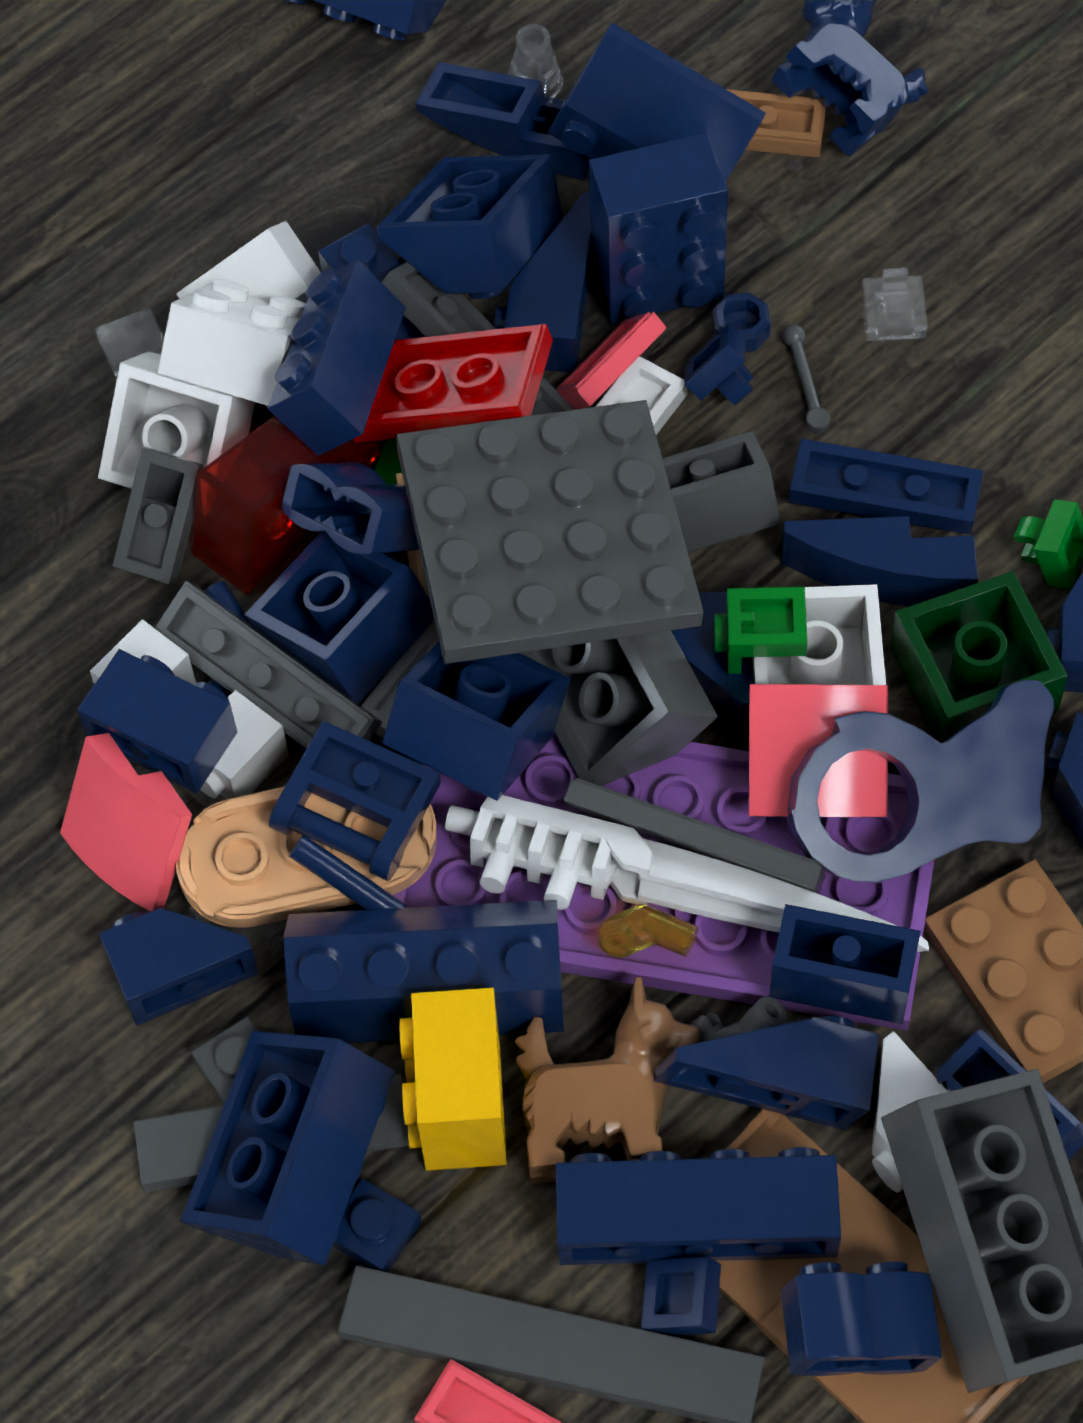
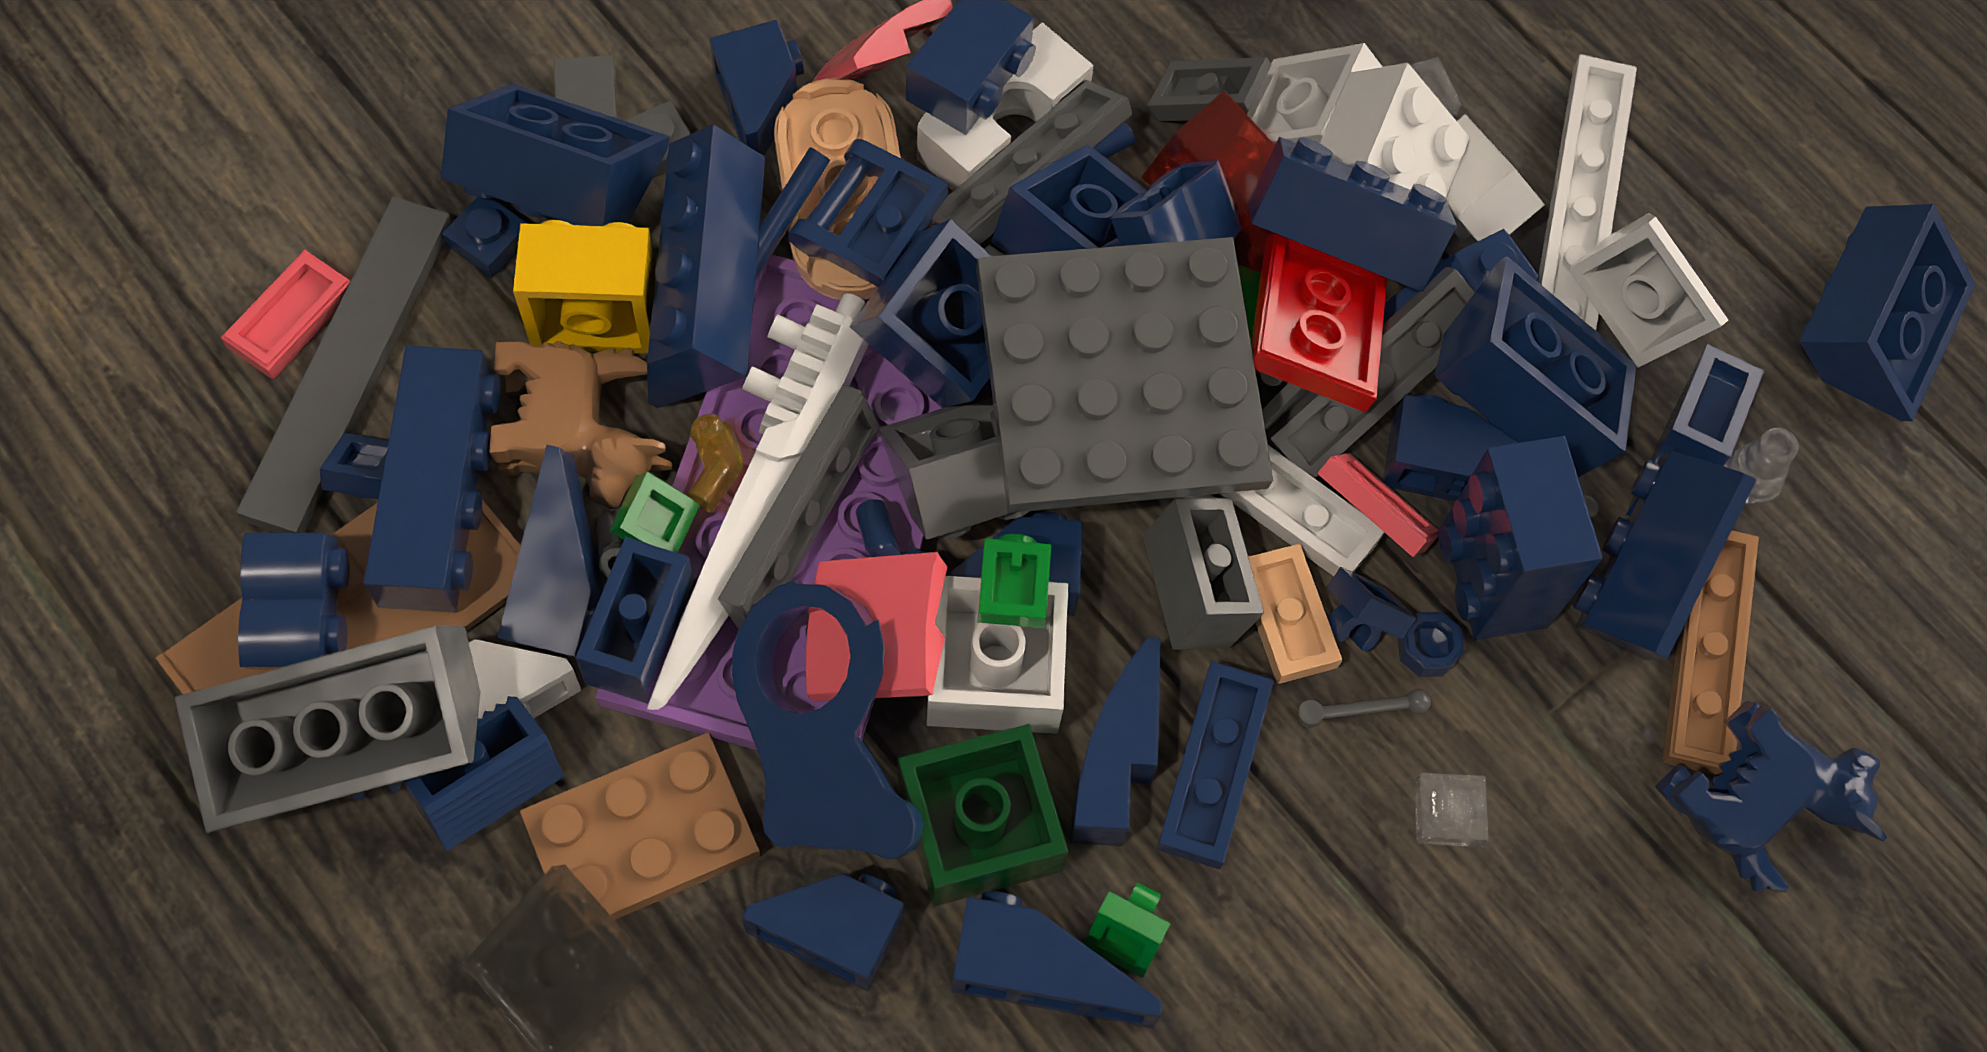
camera: 85 degrees right, 5 degrees up
none -> tile [609,472,700,553]
none -> dark blue arm [856,499,923,557]
none -> light nougat plate [1248,544,1342,684]
none -> white plate [1538,54,1637,330]
none -> white slope [1568,213,1728,367]

